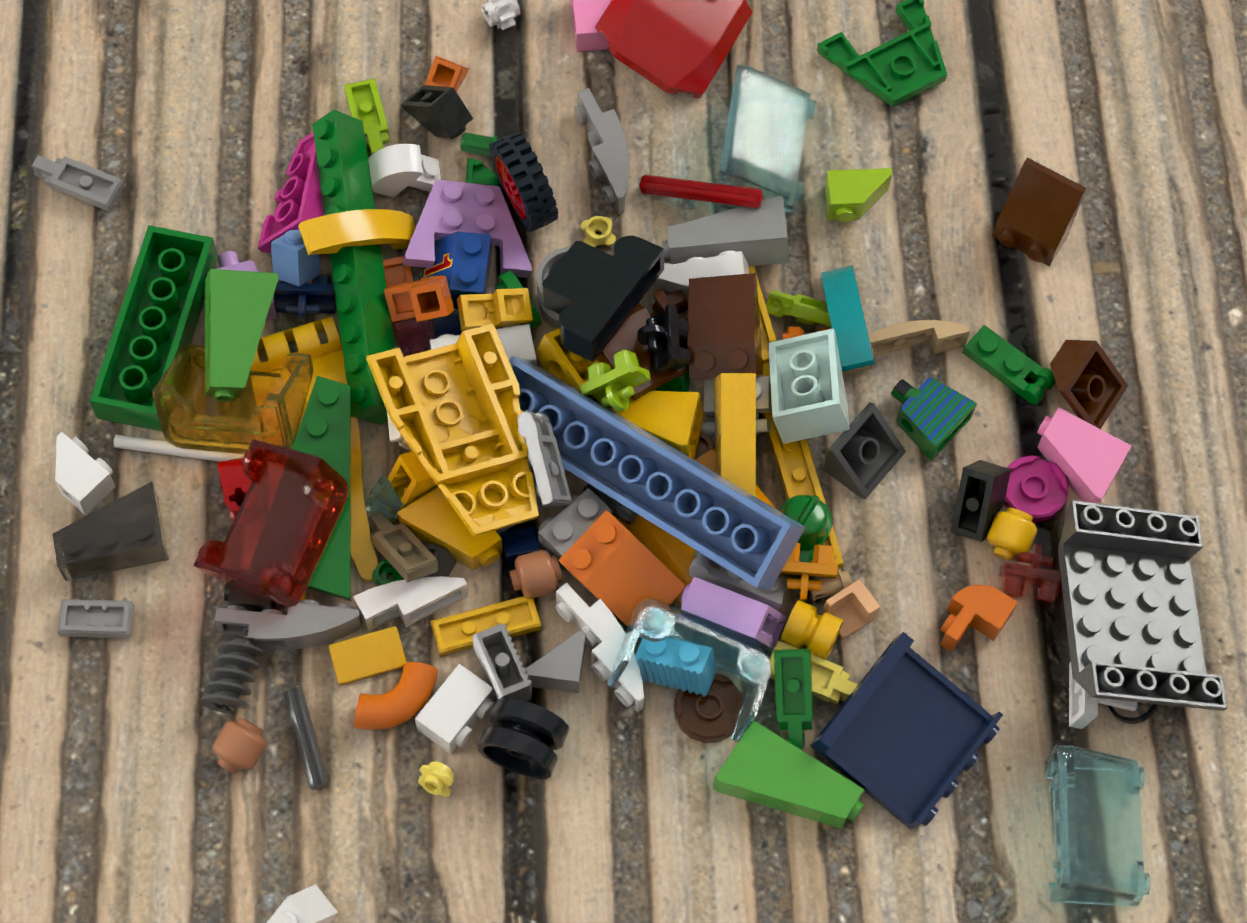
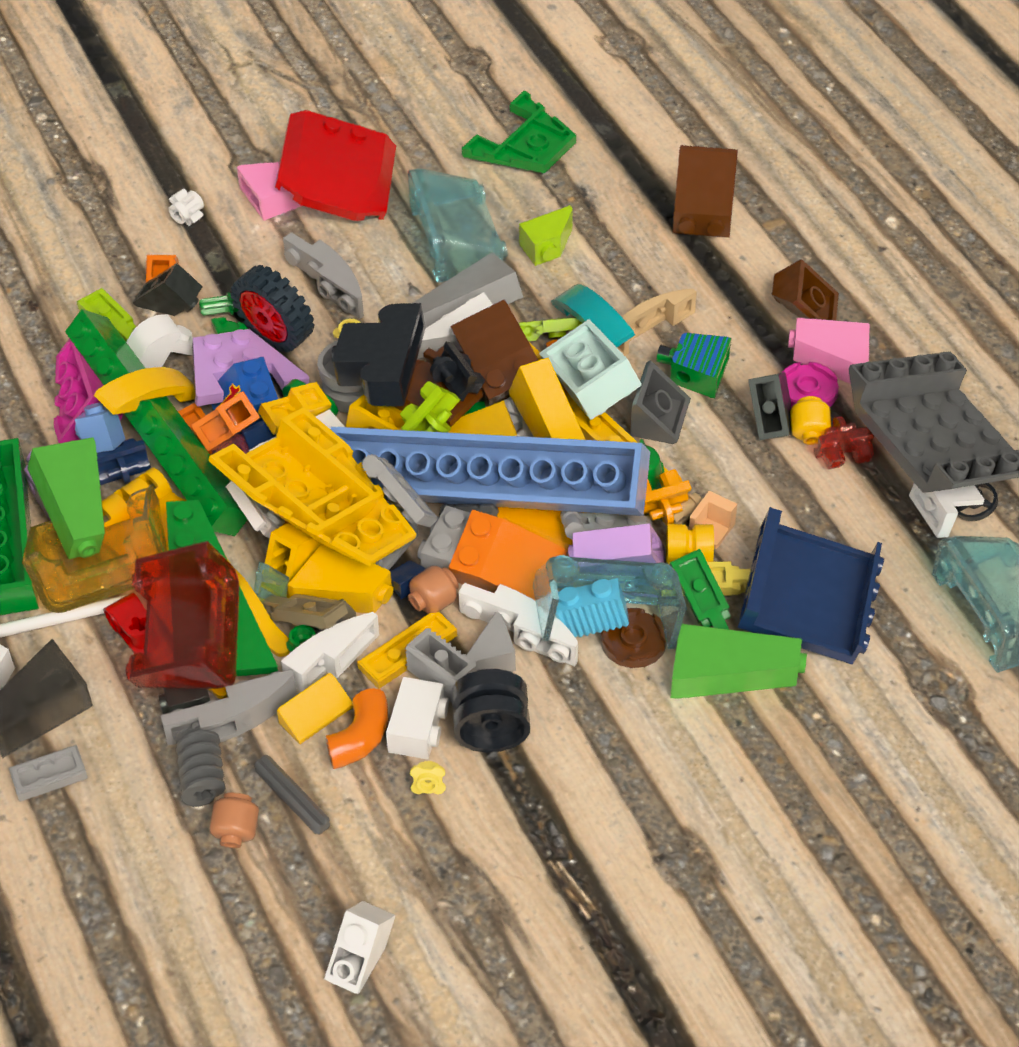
camera: 20 degrees left, 15 degrees down
red axle [639,175,763,208] -> none
orange brick [940,585,1018,652] -> none
green plate [962,325,1056,405] -> none

